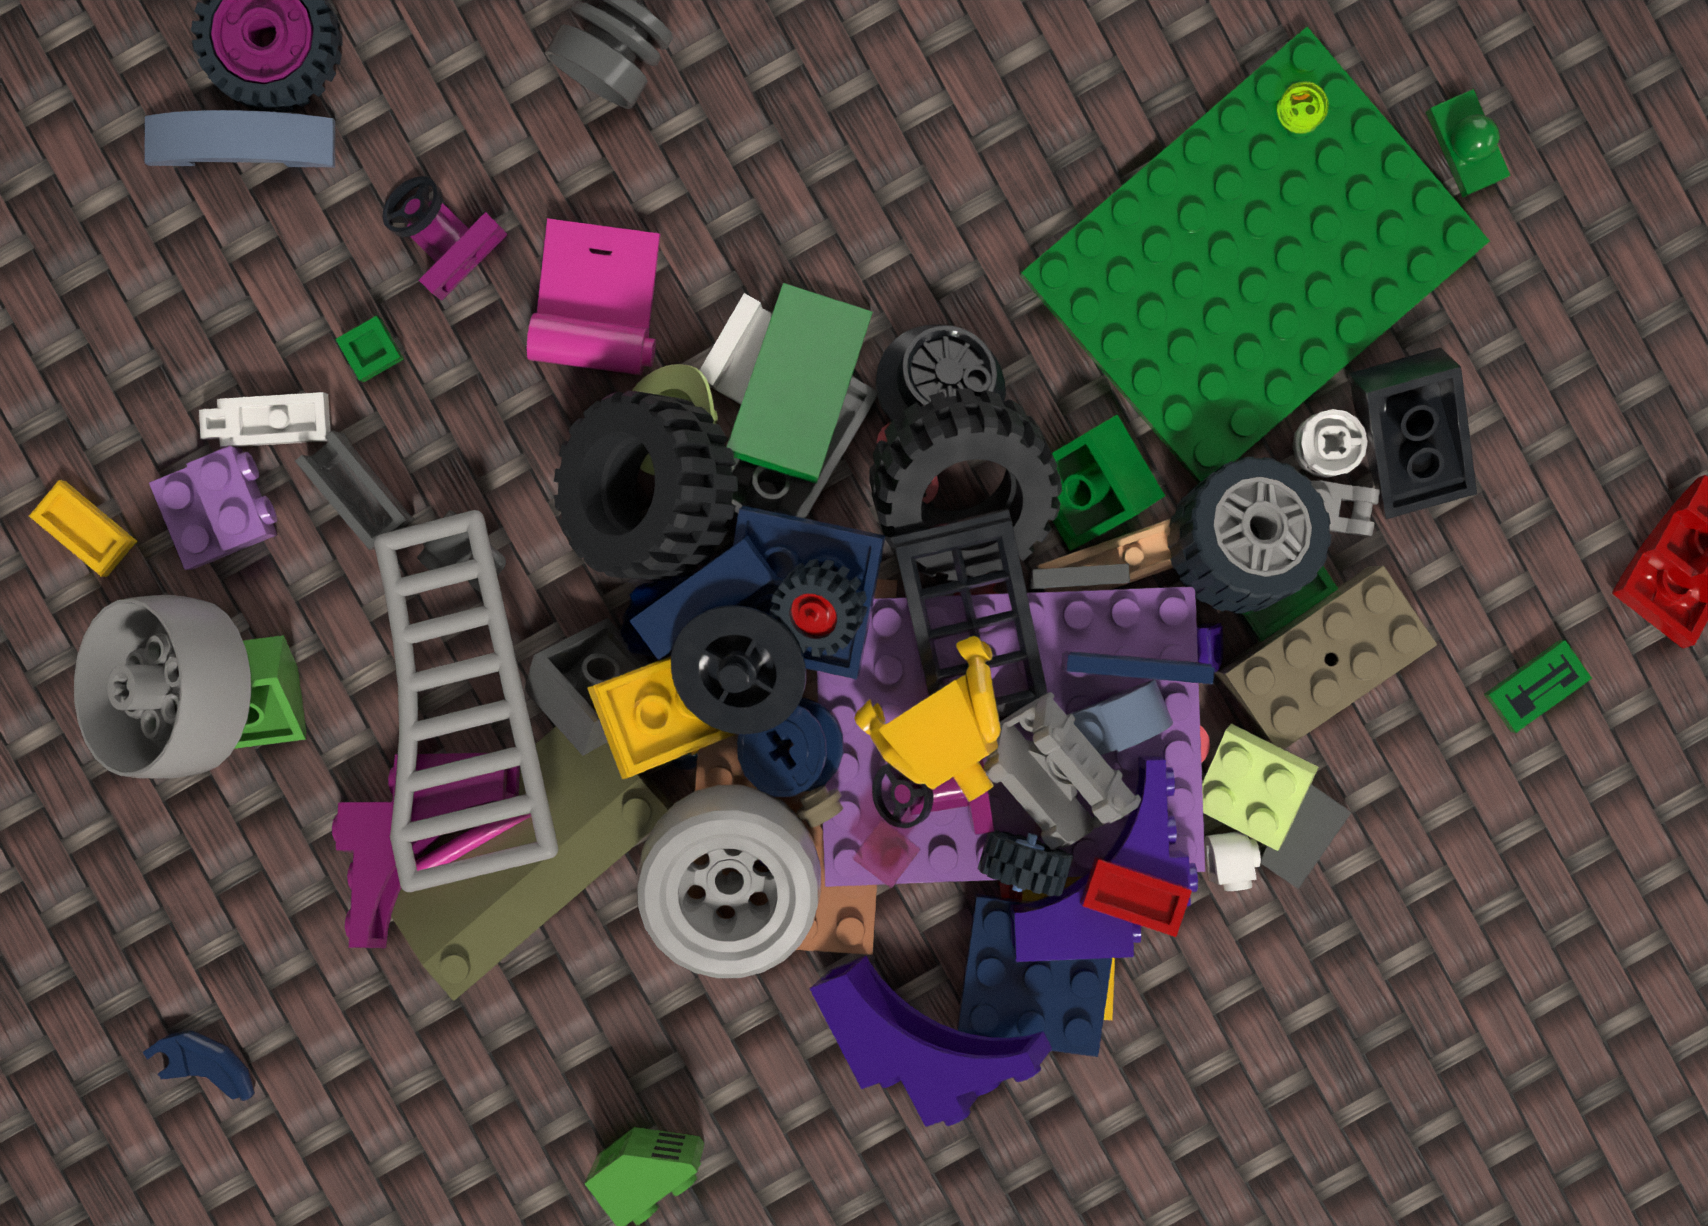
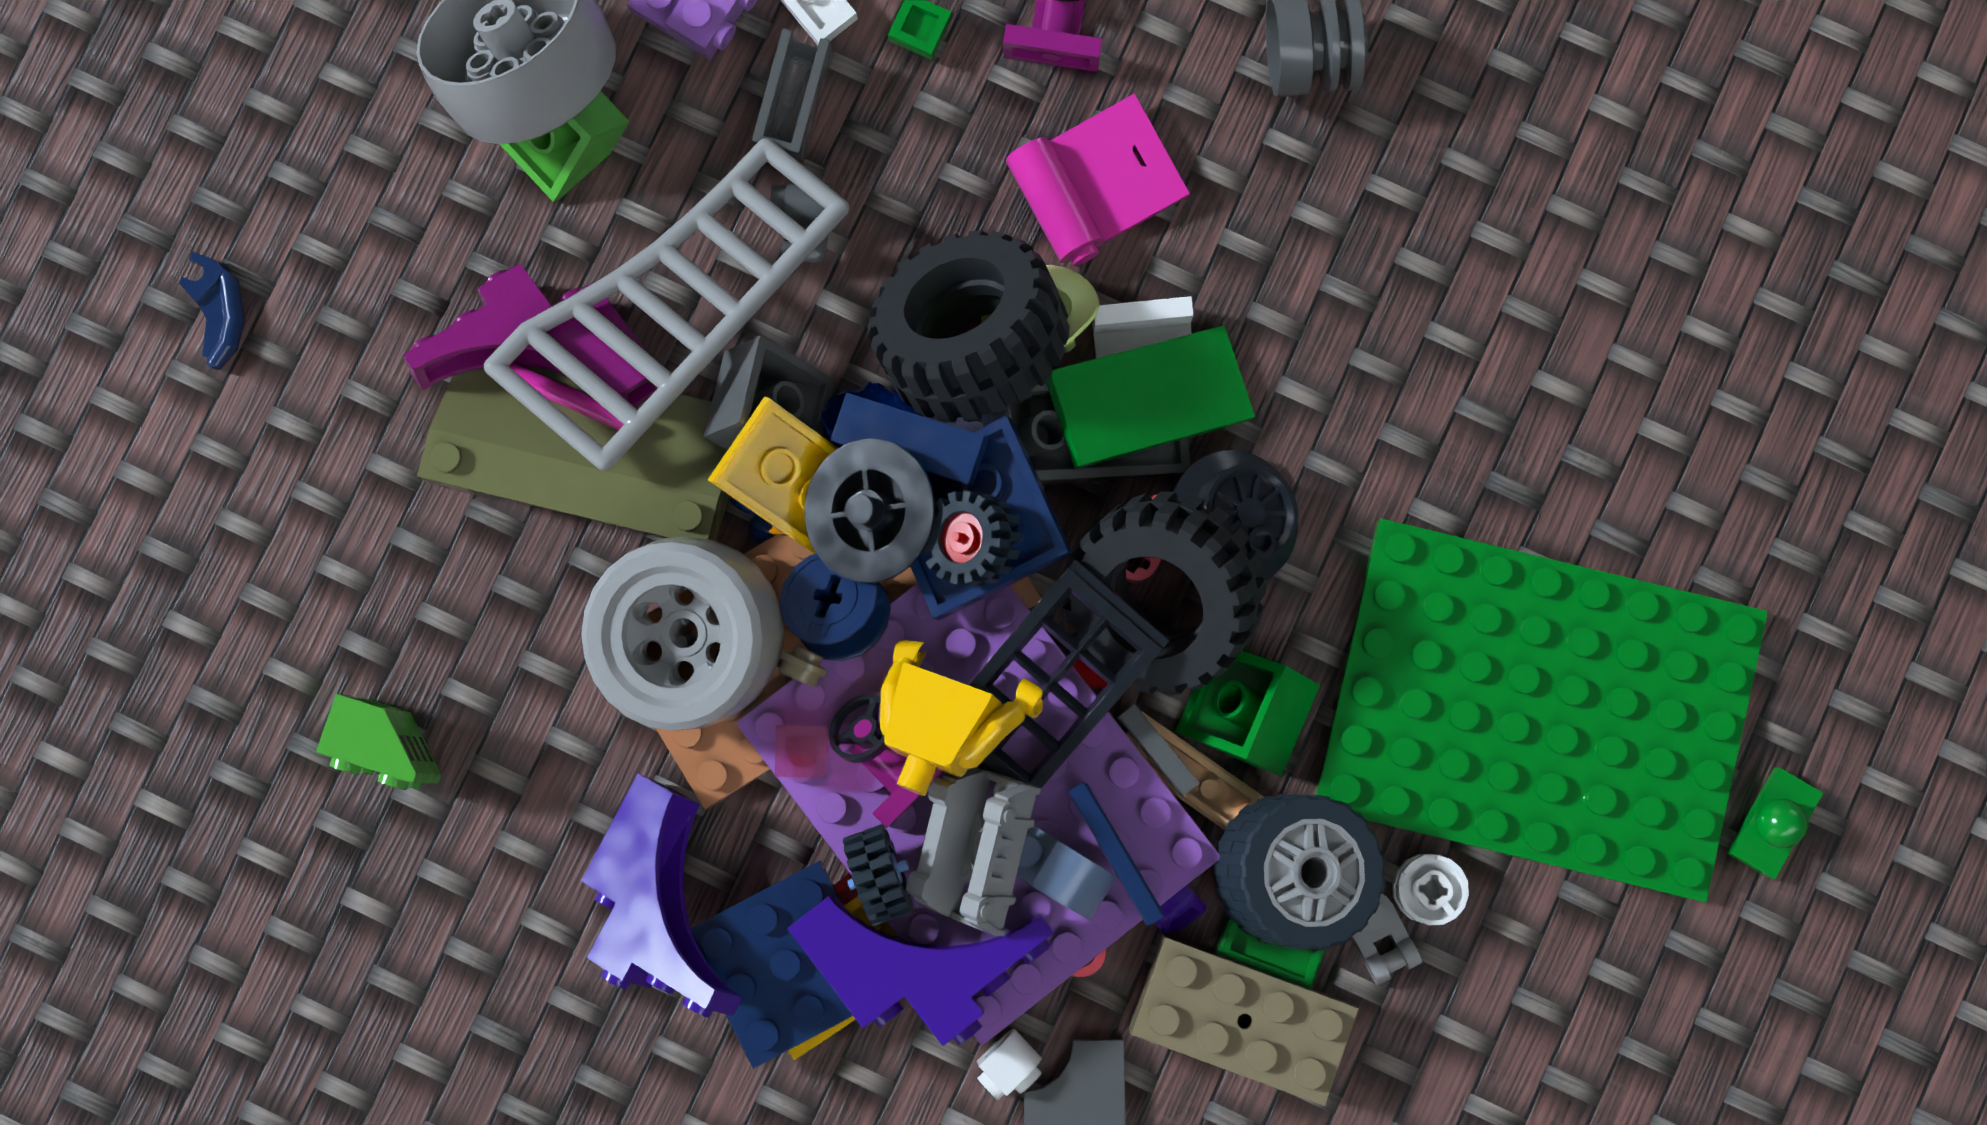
camera: 60 degrees right, 5 degrees down
red tile [1080,857,1192,937] -> none
yellowish green plate [1202,724,1319,851] -> none
clear neon green tile [1277,82,1329,133] -> none
black slope [1349,347,1477,519] -> none

